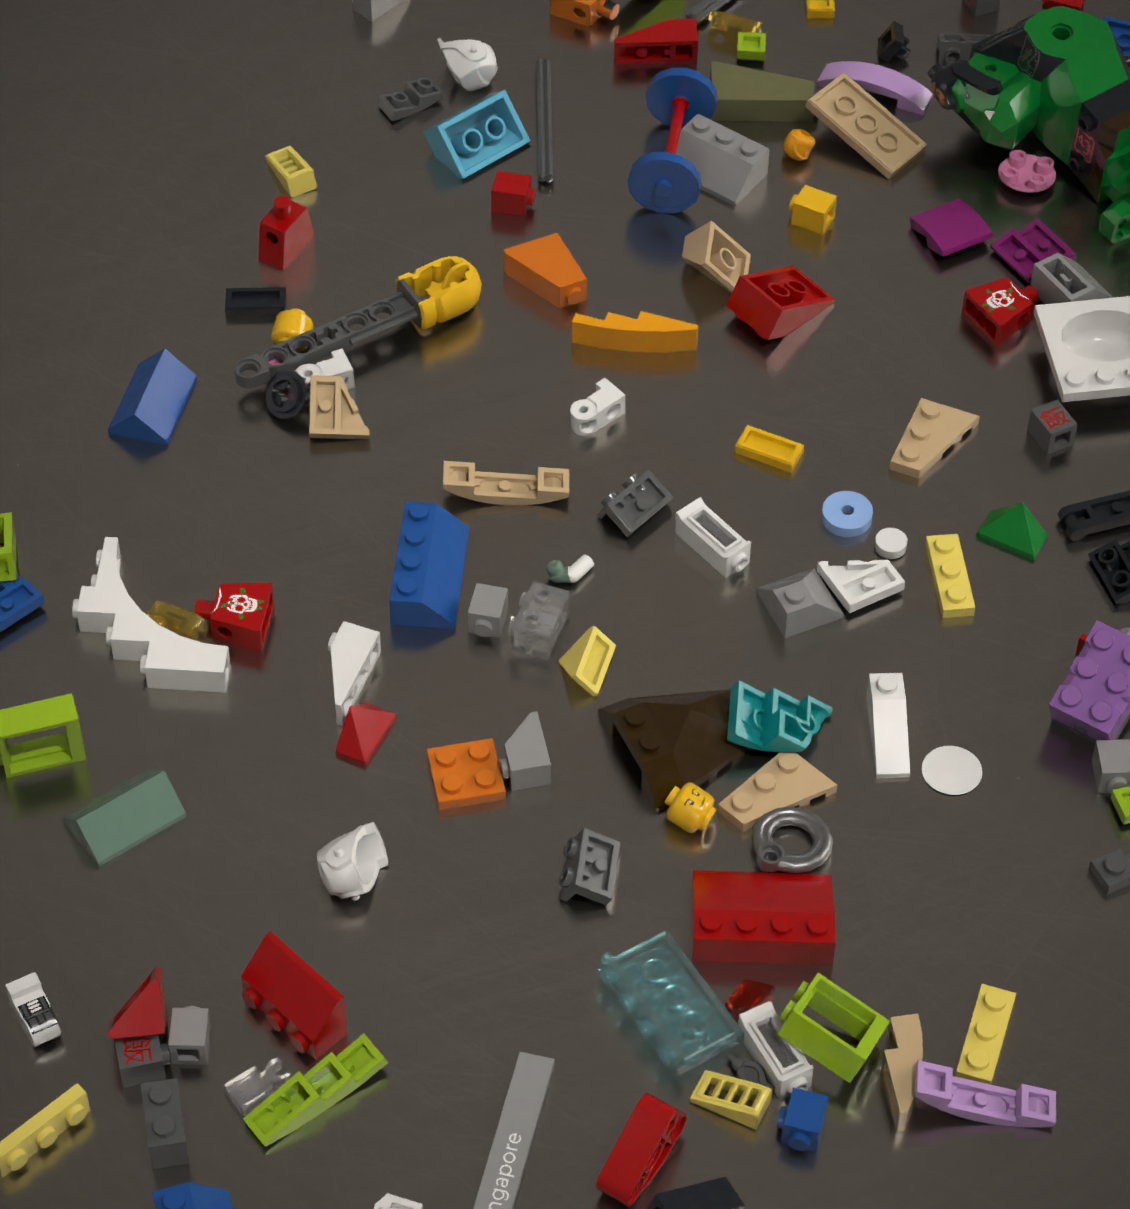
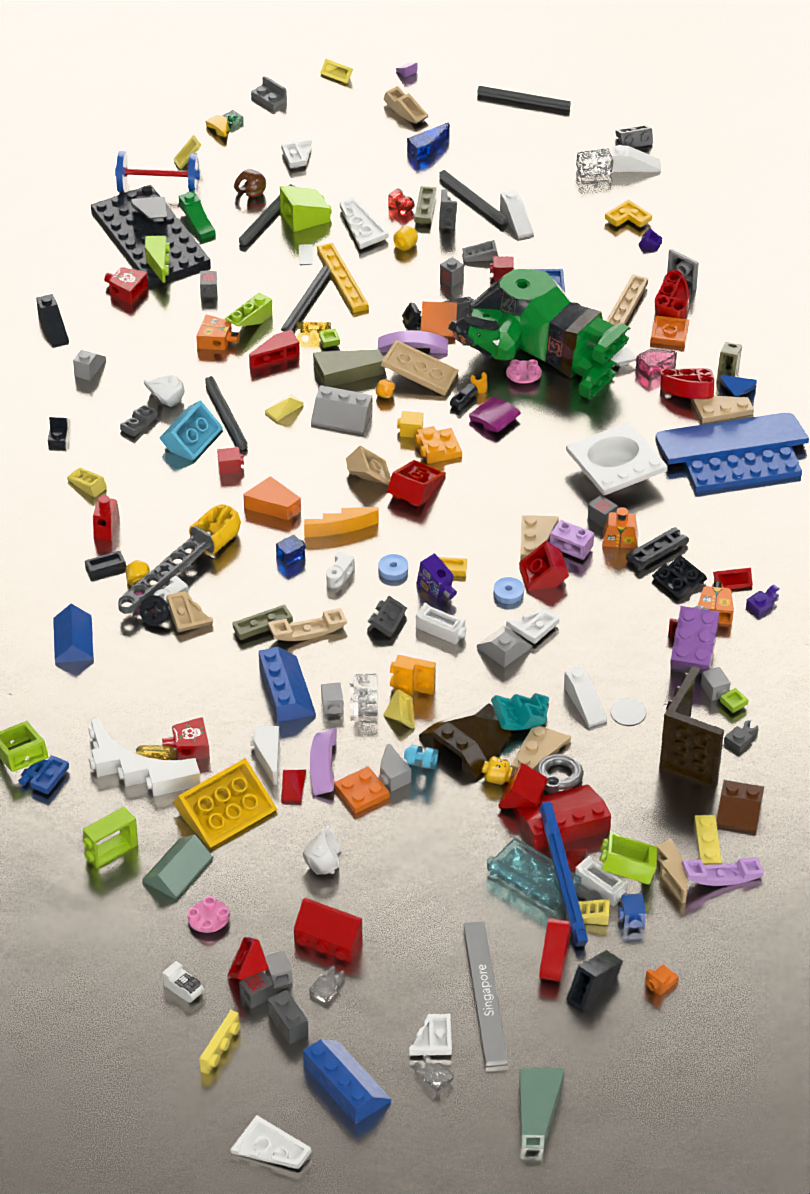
camera: 20 degrees left, 5 degrees down
lime slope [243,1033,389,1147] -> none
arm [546,554,594,583] -> none
dark grey bracket [559,828,621,905] -> none
blue piece [627,68,718,213] -> none
white tile [875,528,907,559] -> none
light yellow plate [925,534,975,618] -> none
red torso [962,278,1038,346] -> none
green slope [976,502,1048,560] -> none
magenta slope [990,218,1076,283] -> none
light grey slope [1031,253,1114,304] -> none
none -> black slope [47,417,71,446]
none -> yellow slope [173,758,278,849]
none -> bright pink dish [187,896,230,933]
none -> olive plate [232,604,293,640]
none -> light yellow slope [265,394,304,422]
none -> clear blue brick [276,534,306,567]
none -> lavender slope [310,728,337,796]
none -> light blue piece [378,554,409,581]
none -> light orange plate [390,655,436,696]
none -> medium azure brick [404,744,438,769]
none -> light orange plate [414,426,462,464]
none -> dark purple torso [416,553,457,600]
none -> orange tile [421,301,457,338]
none -> black piece [449,372,488,410]
none -> red slope [498,763,548,808]
none -> red slope [519,541,569,591]
none -> blue piece [539,802,588,946]
none -> lavender brick [550,520,594,560]
none -> orange torso [602,507,639,549]
none -> dark brown bracket [659,666,724,788]
none -> reddish brown slope [716,780,764,833]

